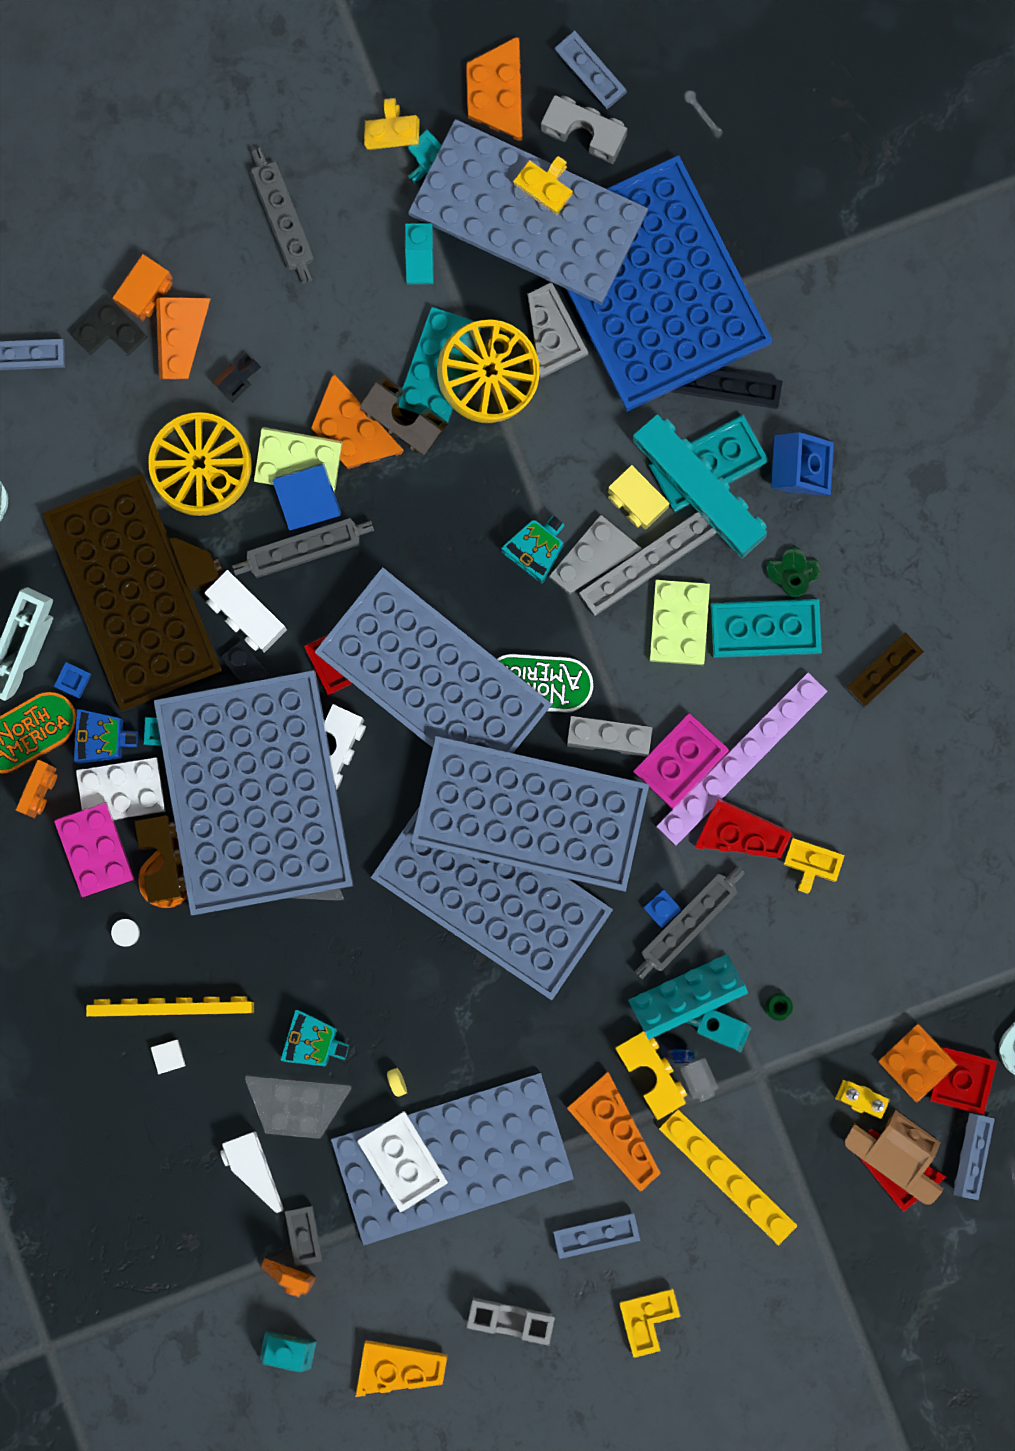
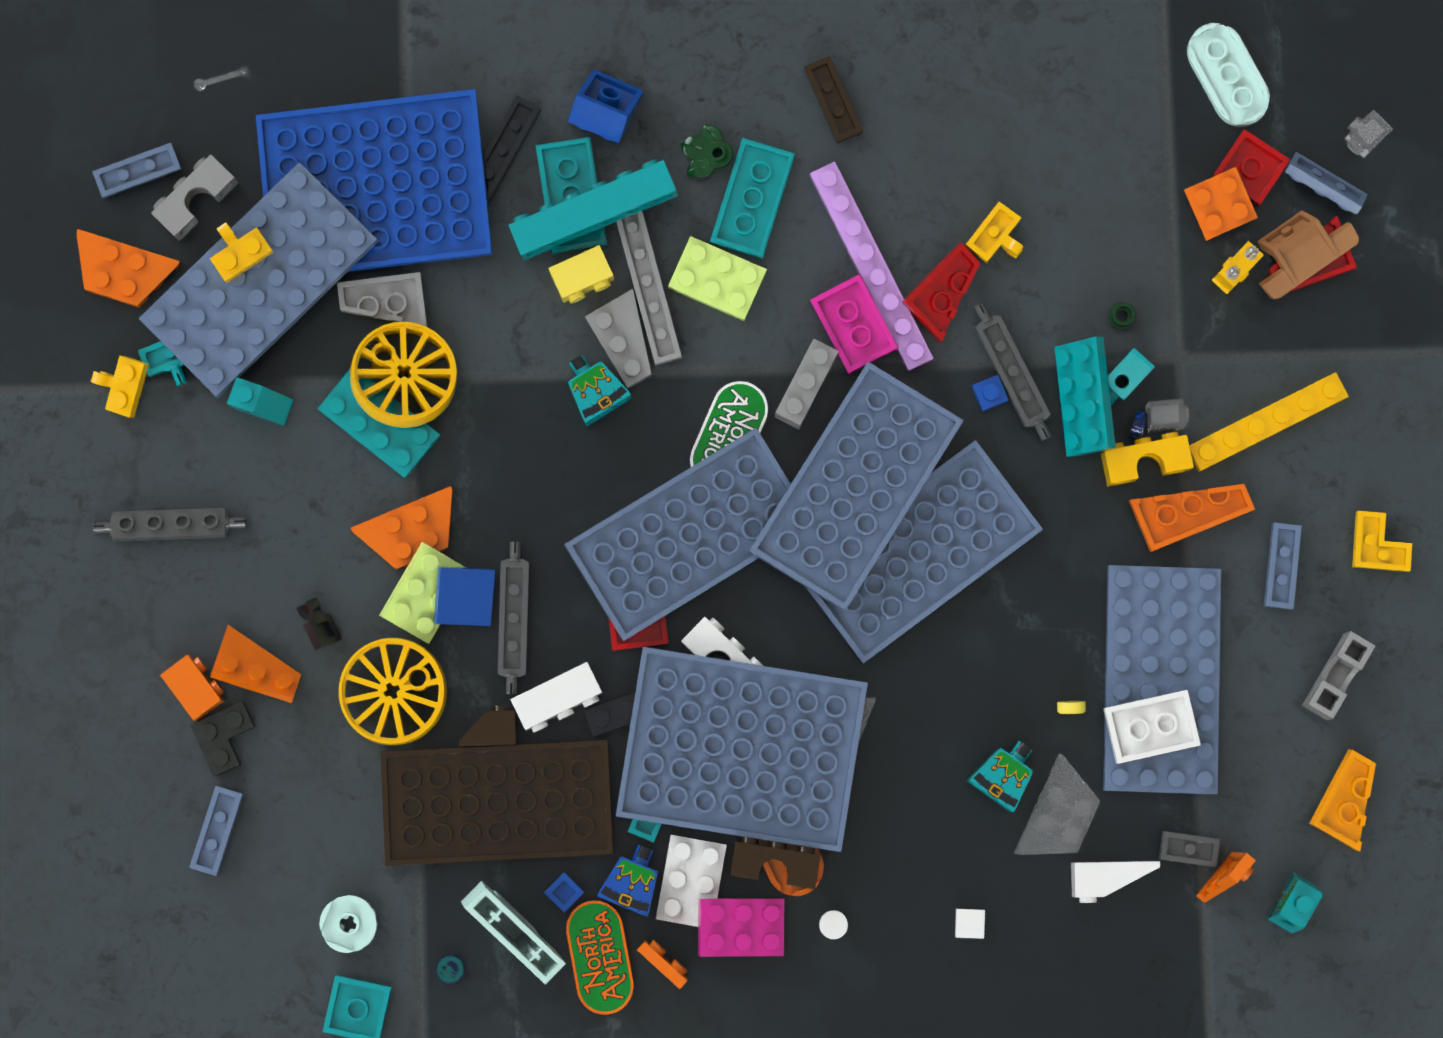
camera: 80 degrees left, 0 degrees up
yellow plate [86,997,254,1016] -> none
dark brown arch [360,376,449,455] -> none

